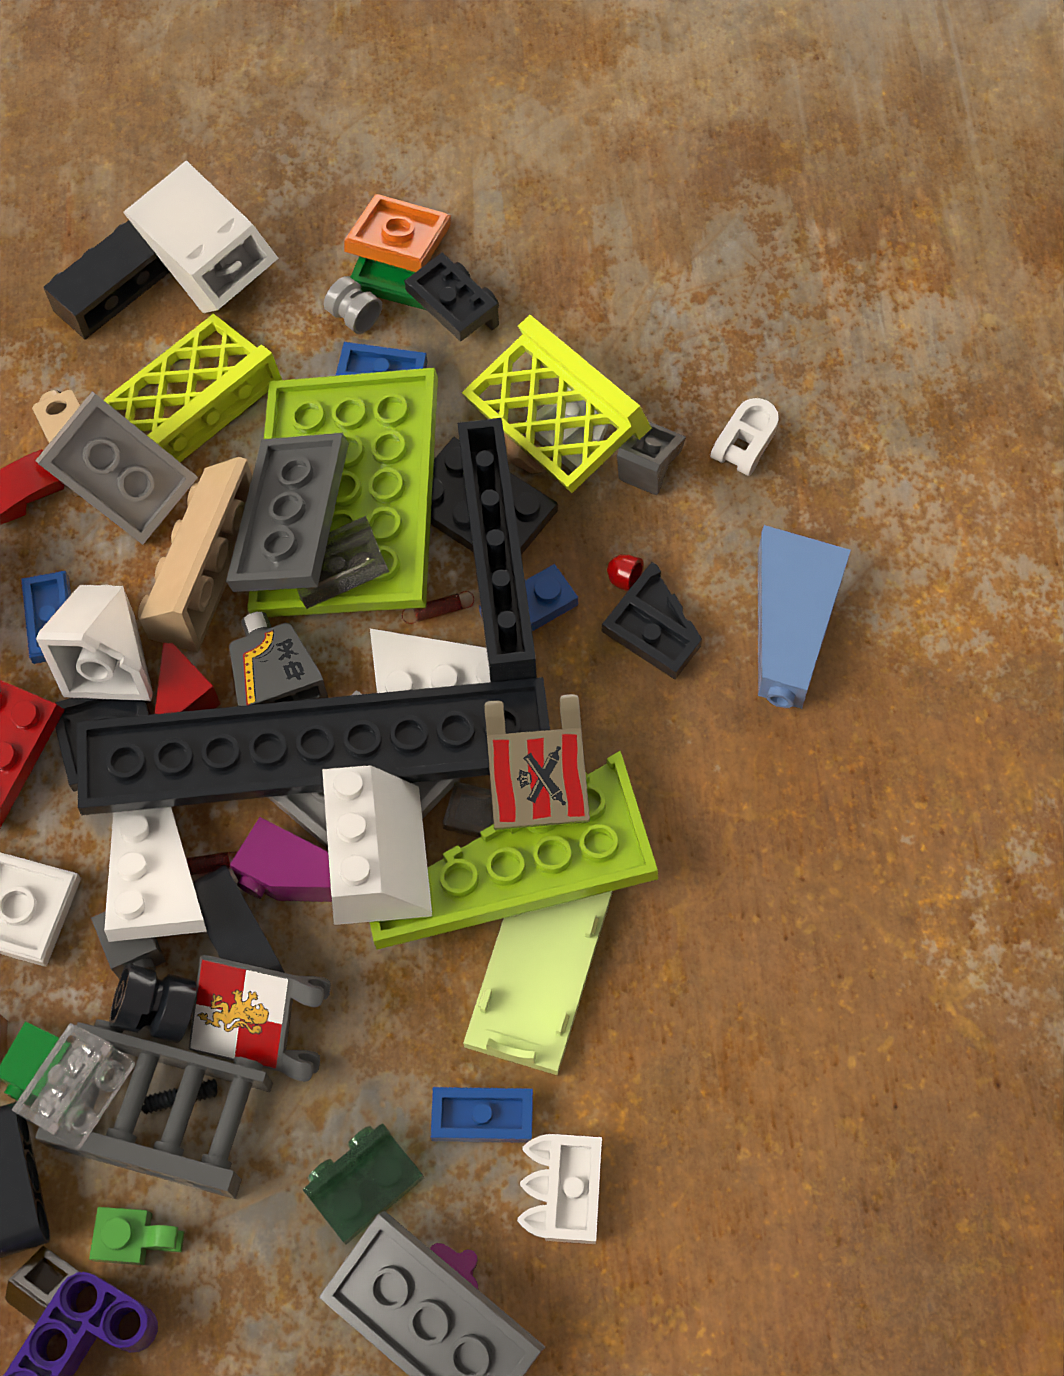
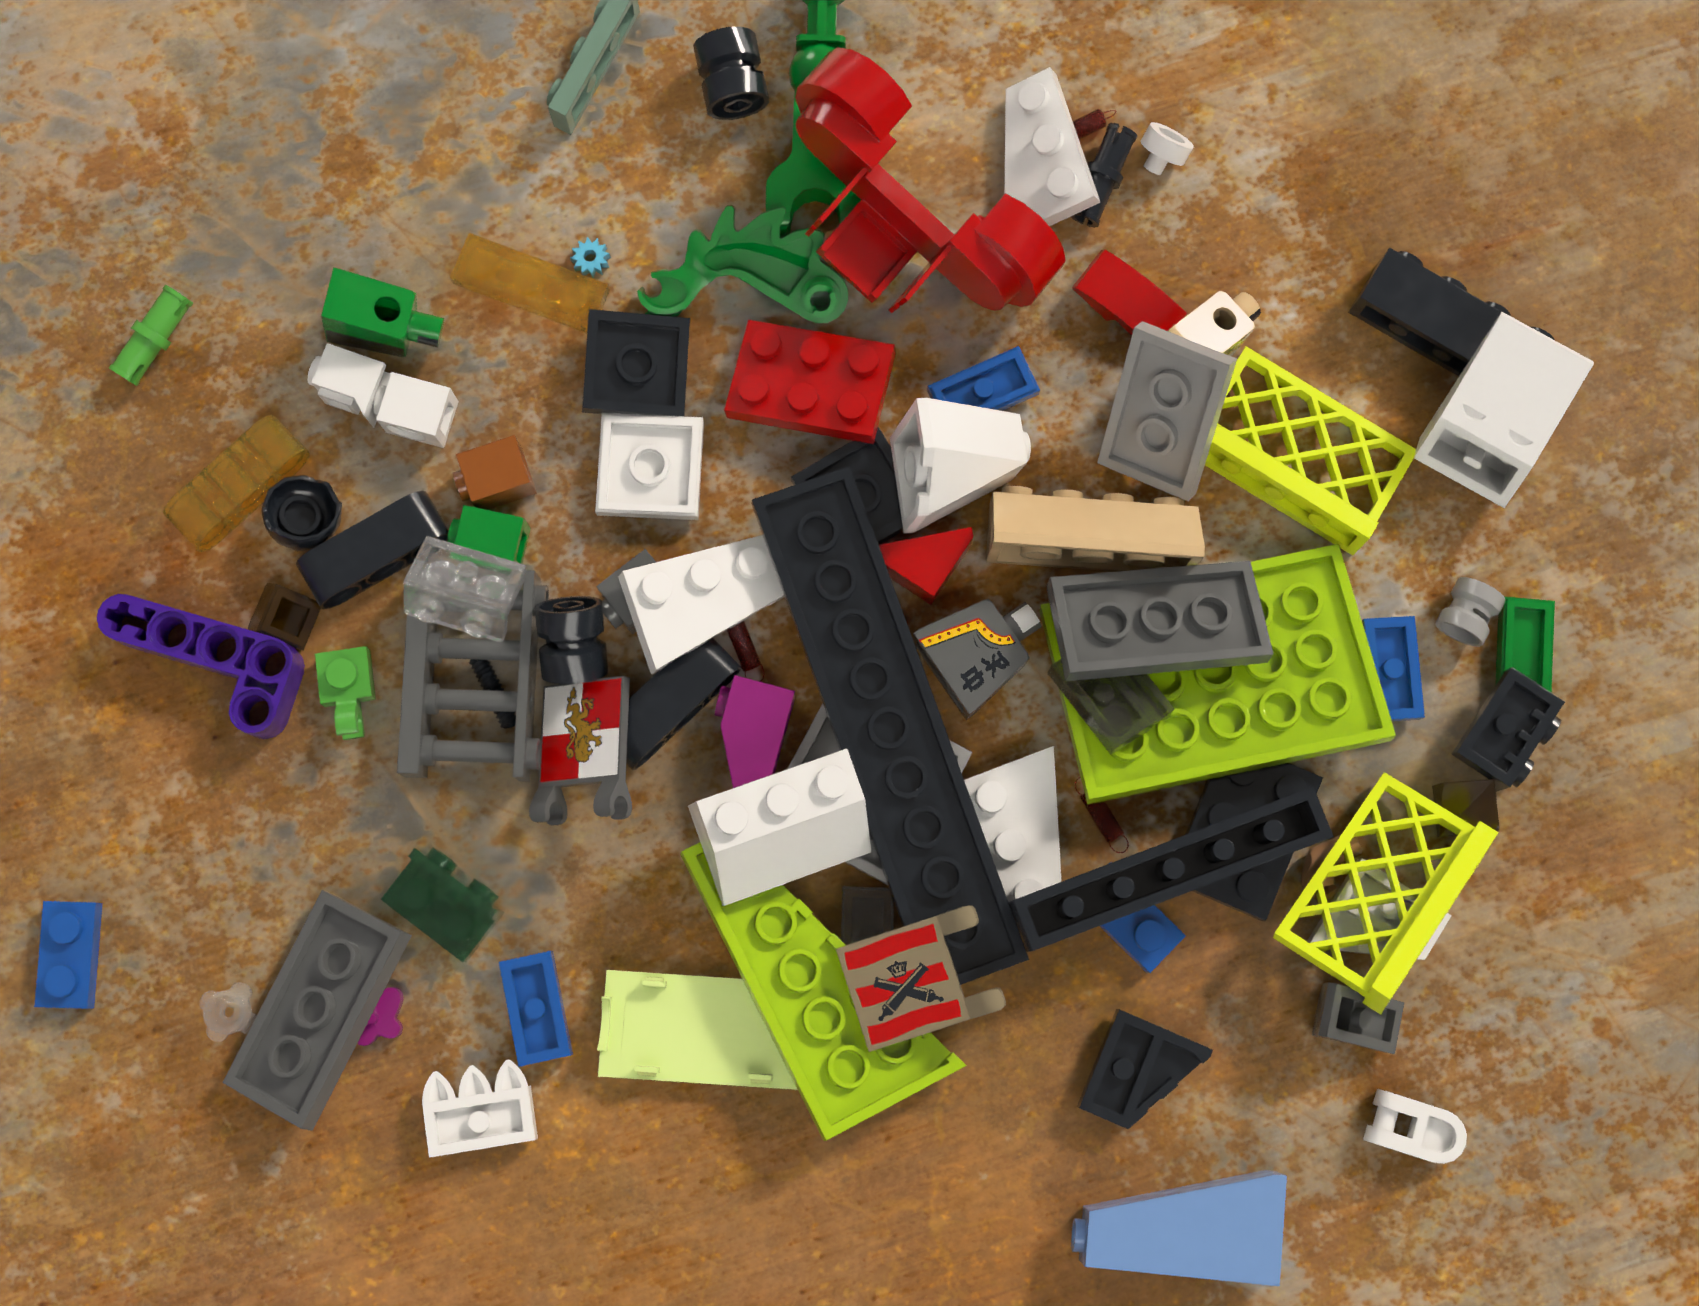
camera: 70 degrees right, 15 degrees up
orange plate [344,194,451,272] -> none
red hinge [607,554,644,591] -> none
none -> dark brown slope [1432,779,1499,837]

